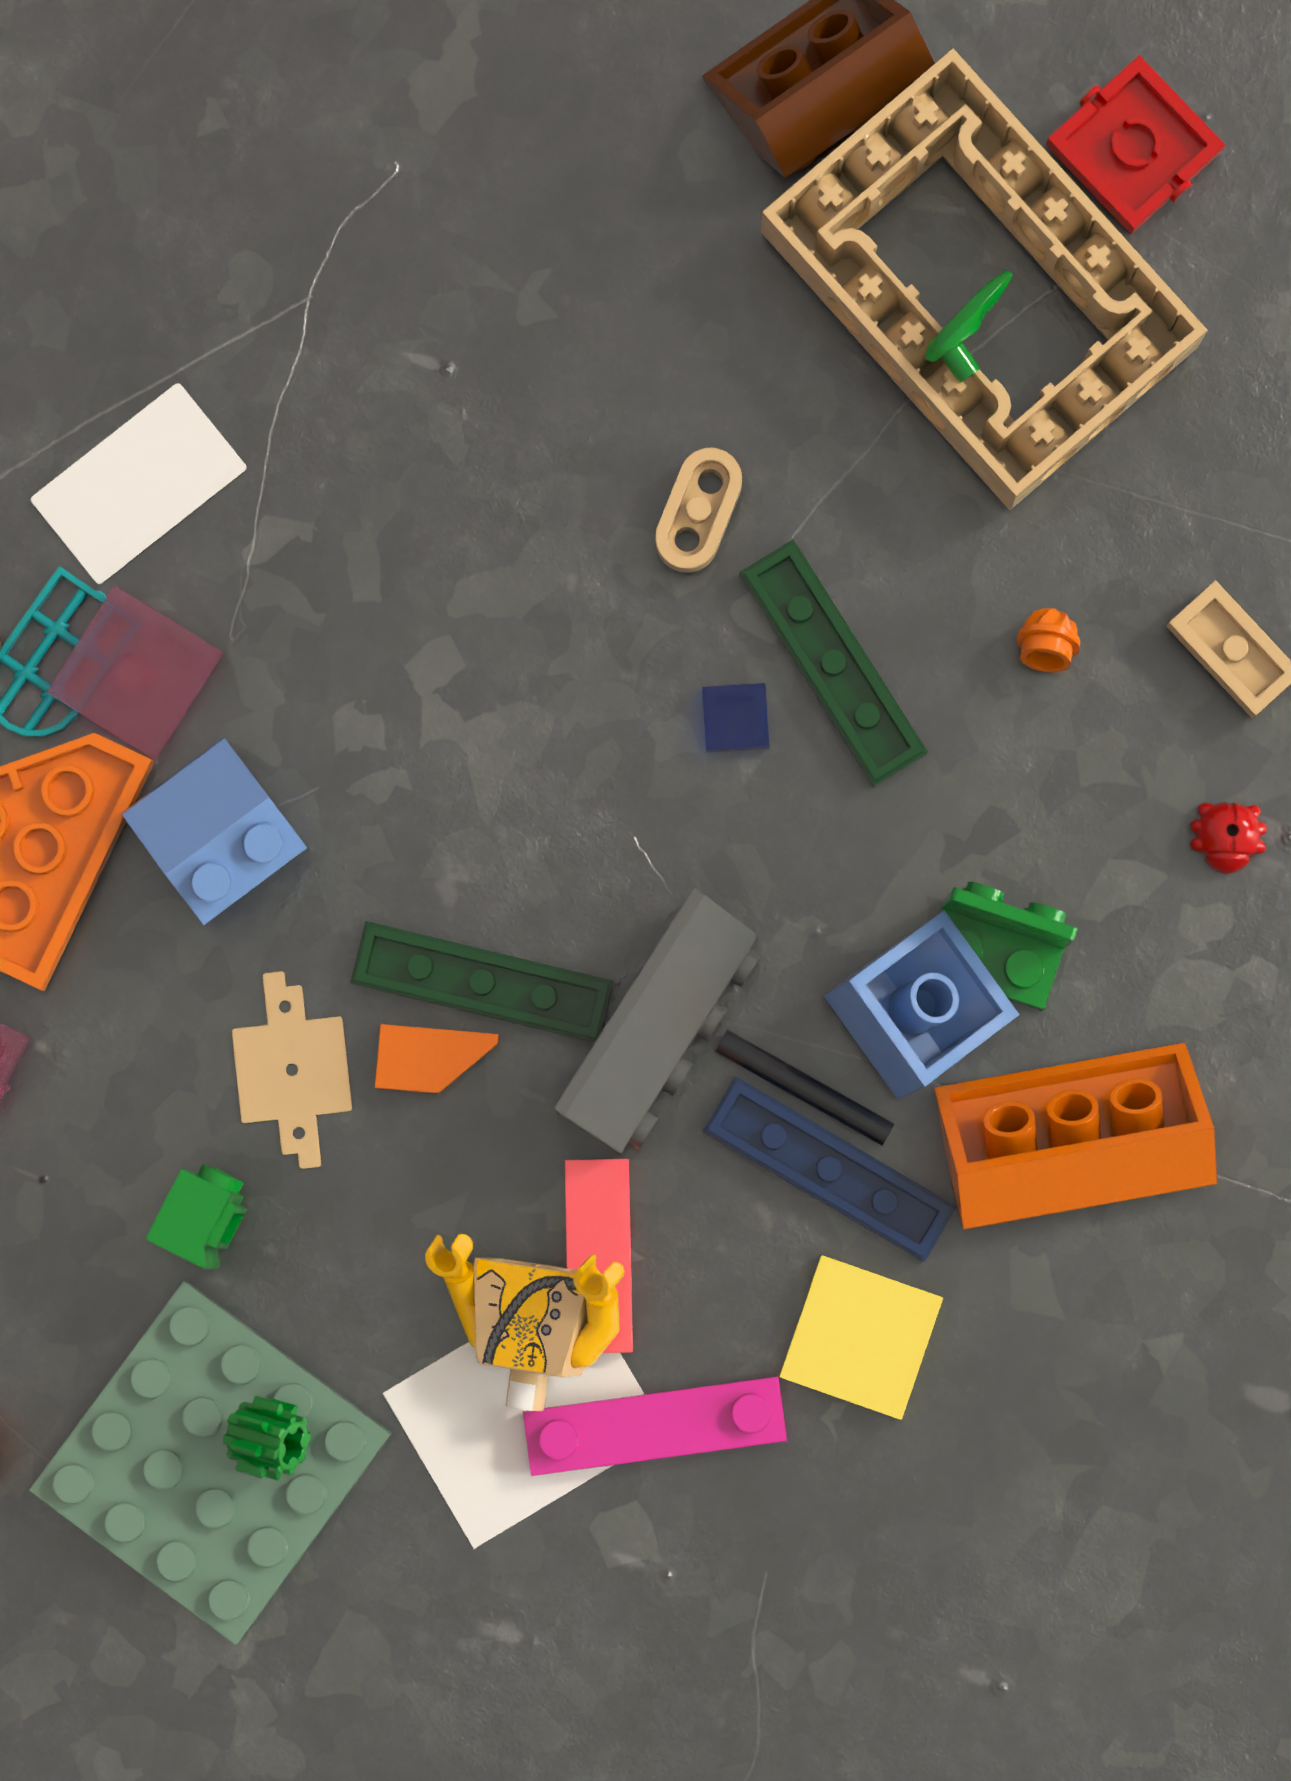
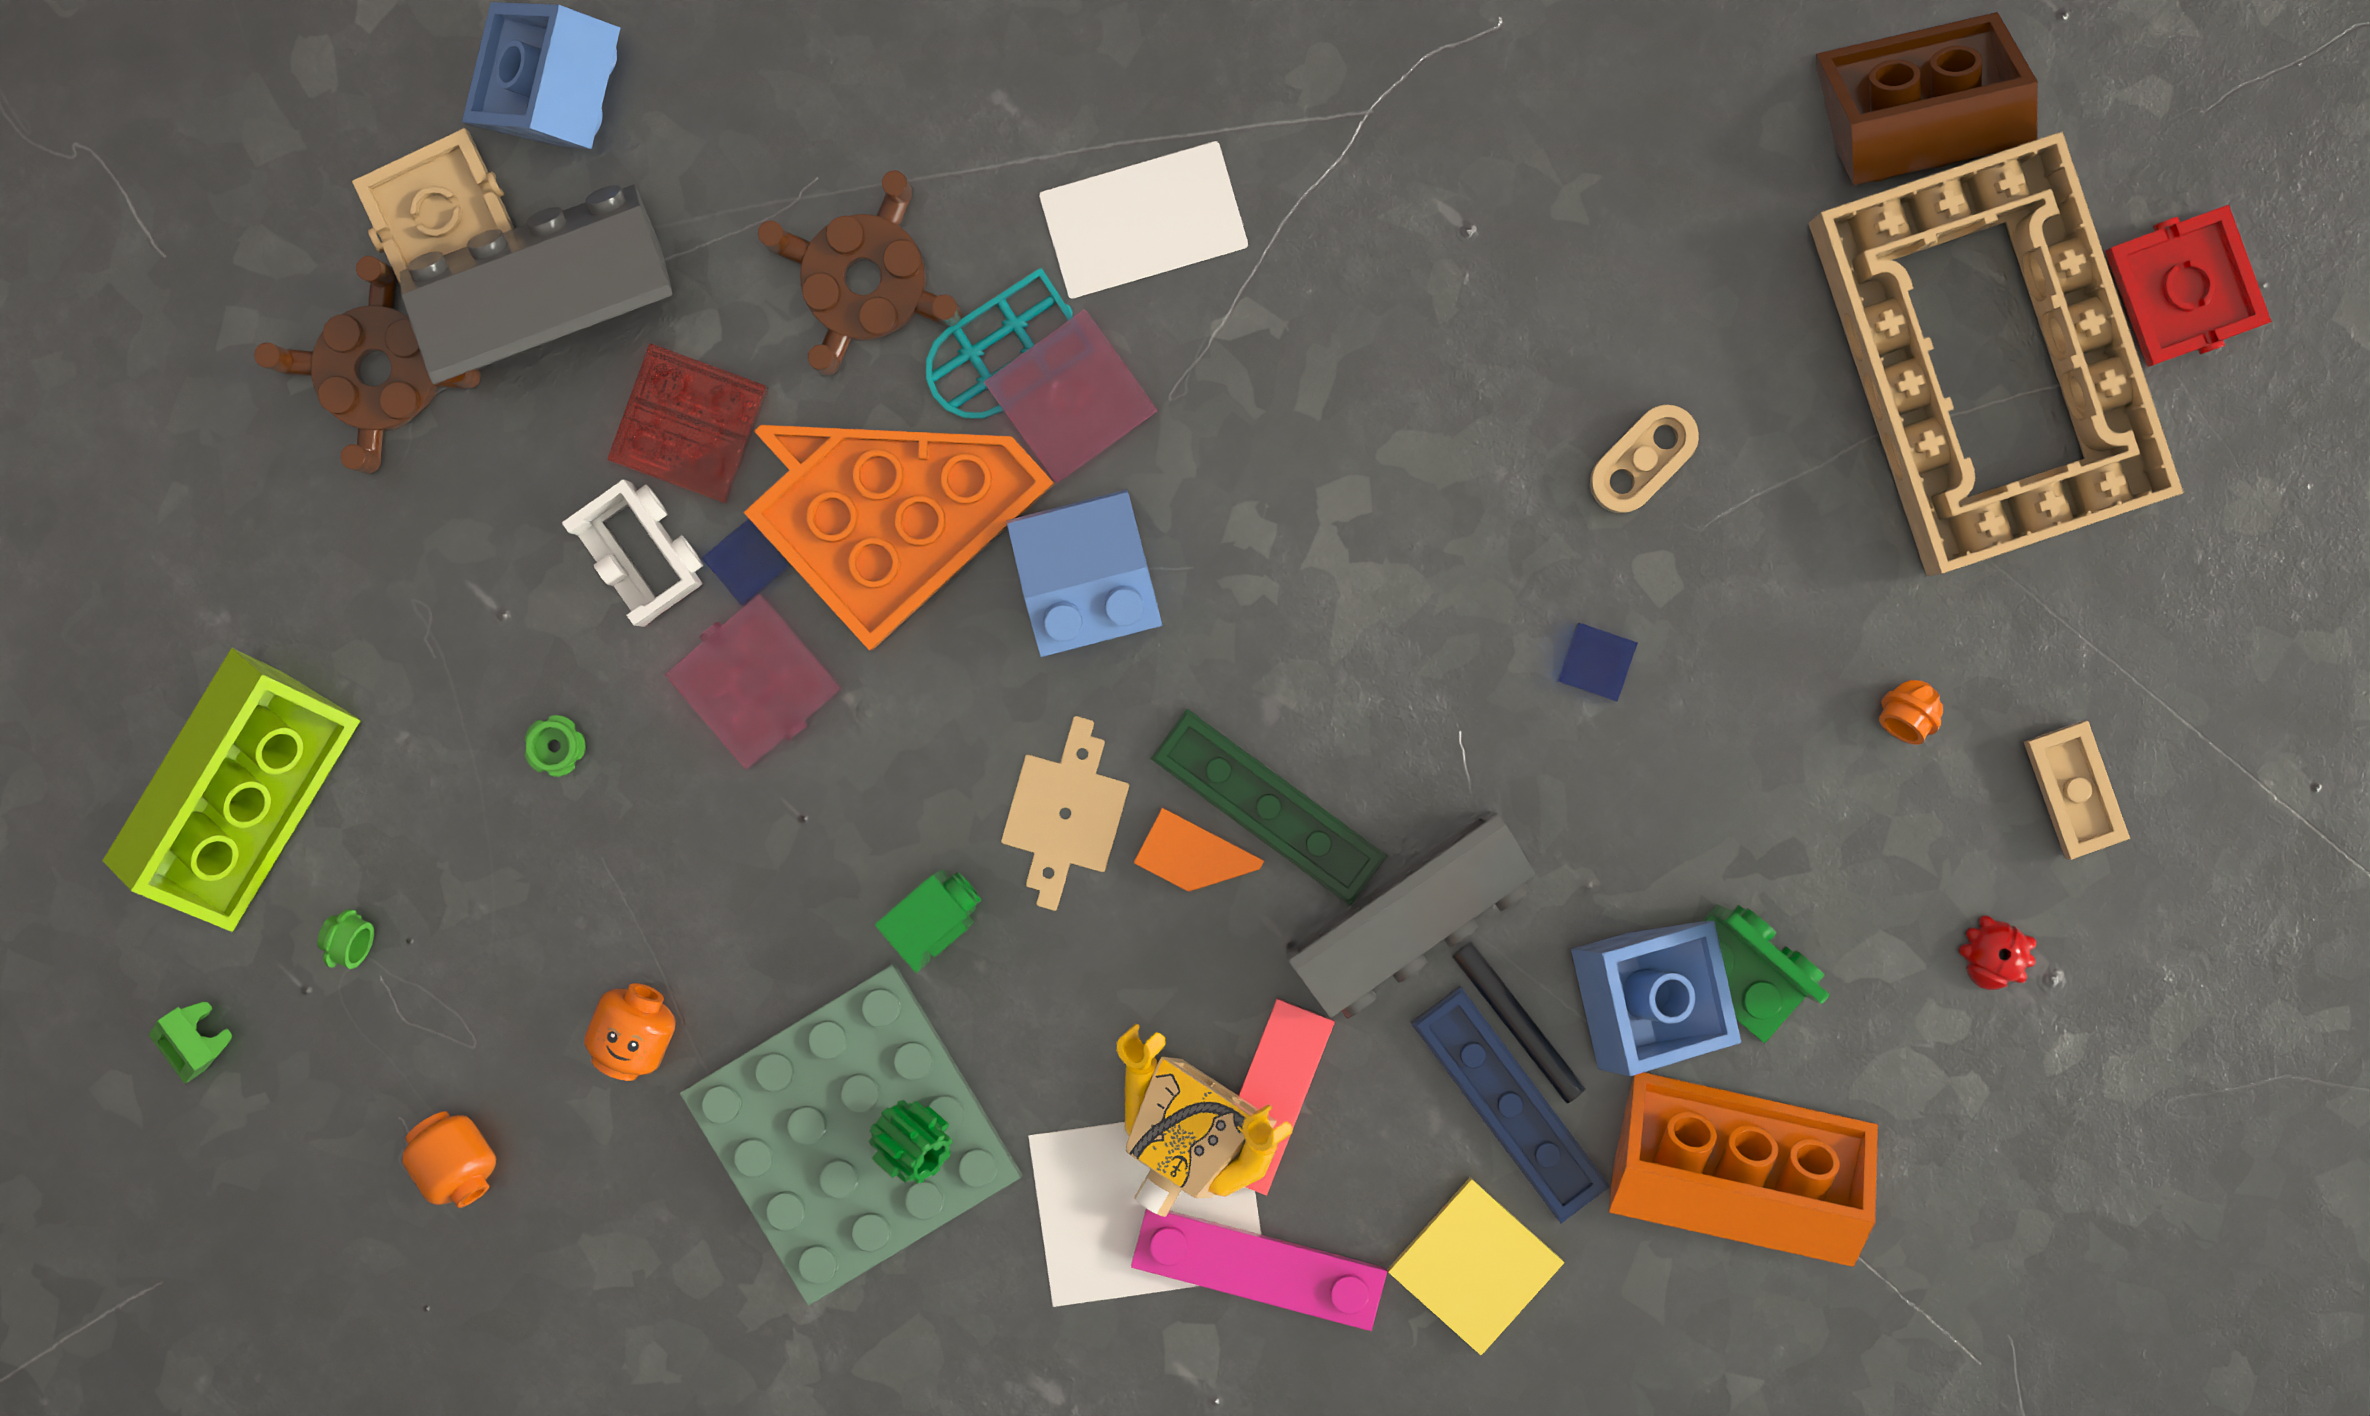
camera: 15 degrees right, 5 degrees up
dark green tile [739,539,928,788] -> none
green bar [925,270,1013,383] -> none

